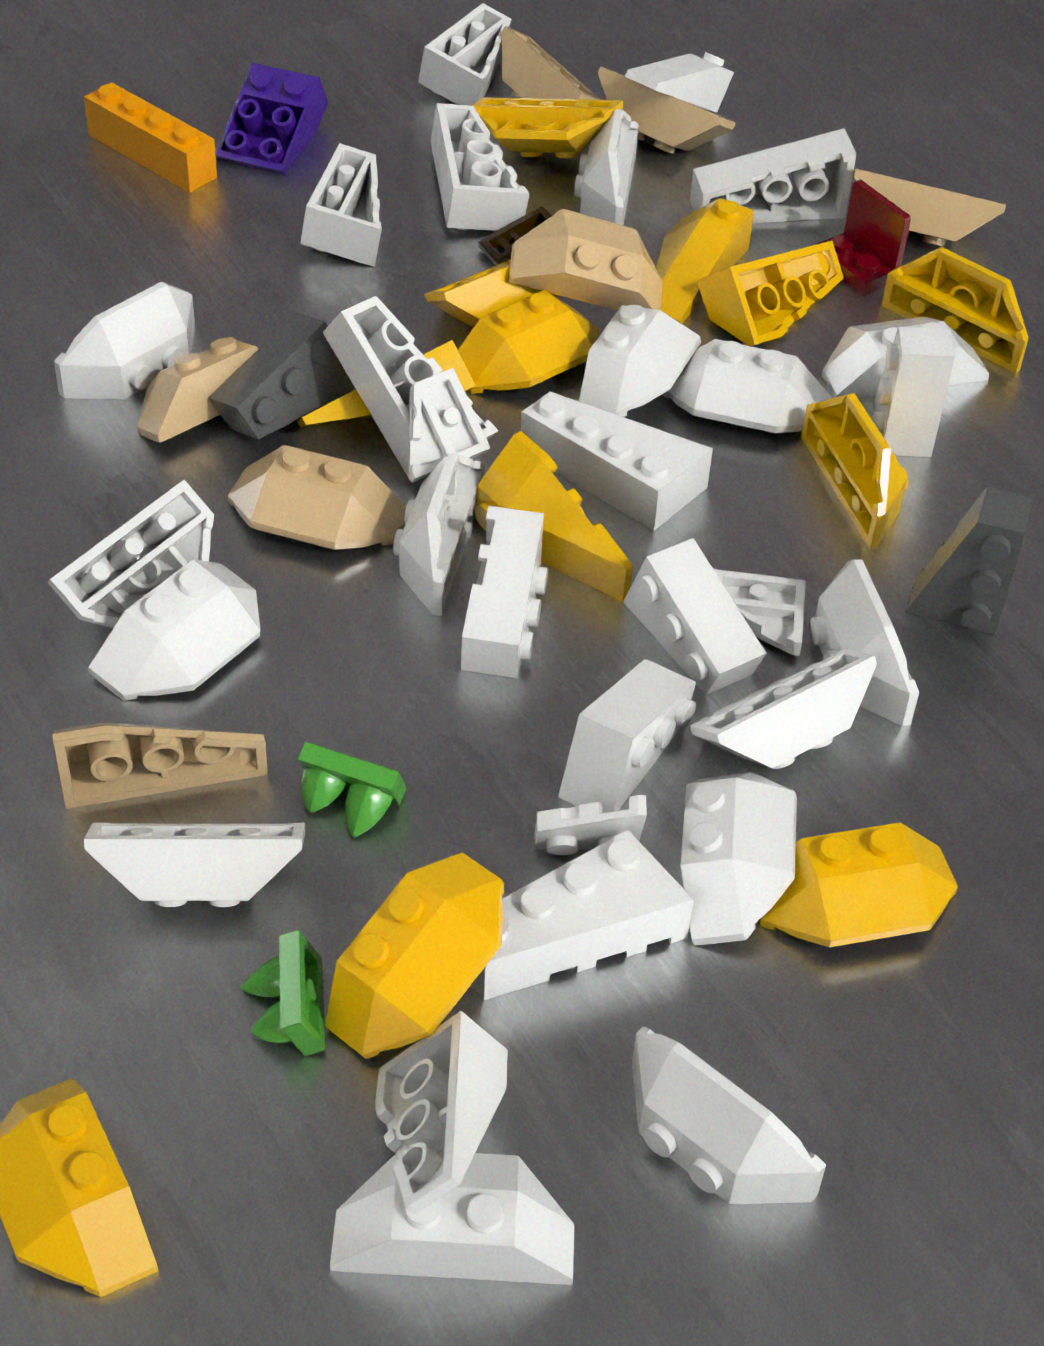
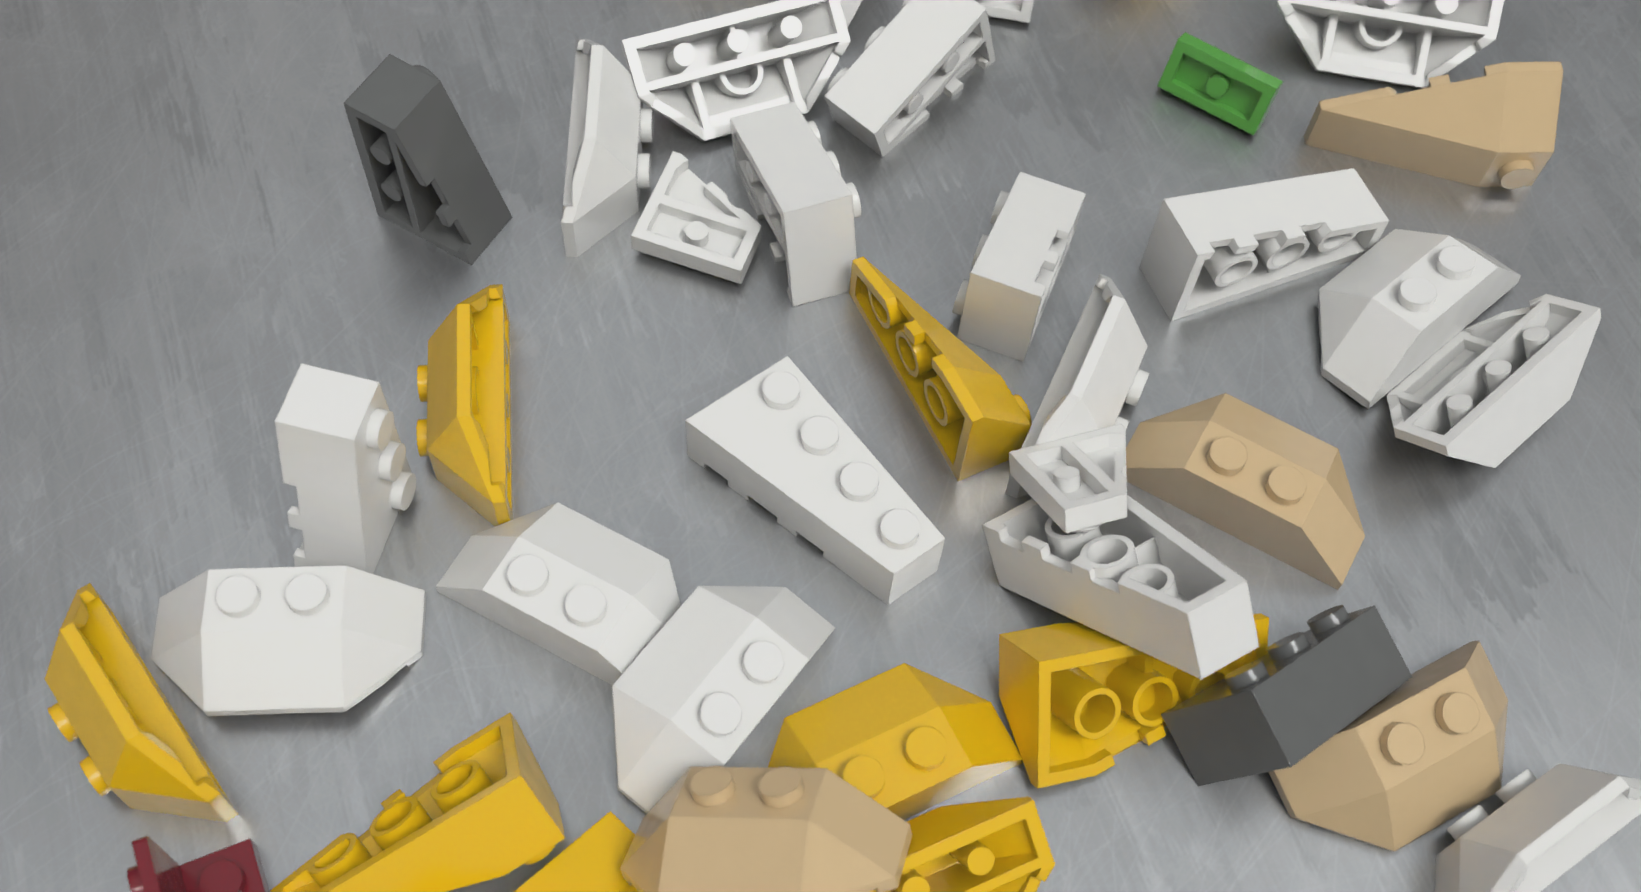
camera: 170 degrees left, 15 degrees up
none -> white wedge [1139,168,1389,321]

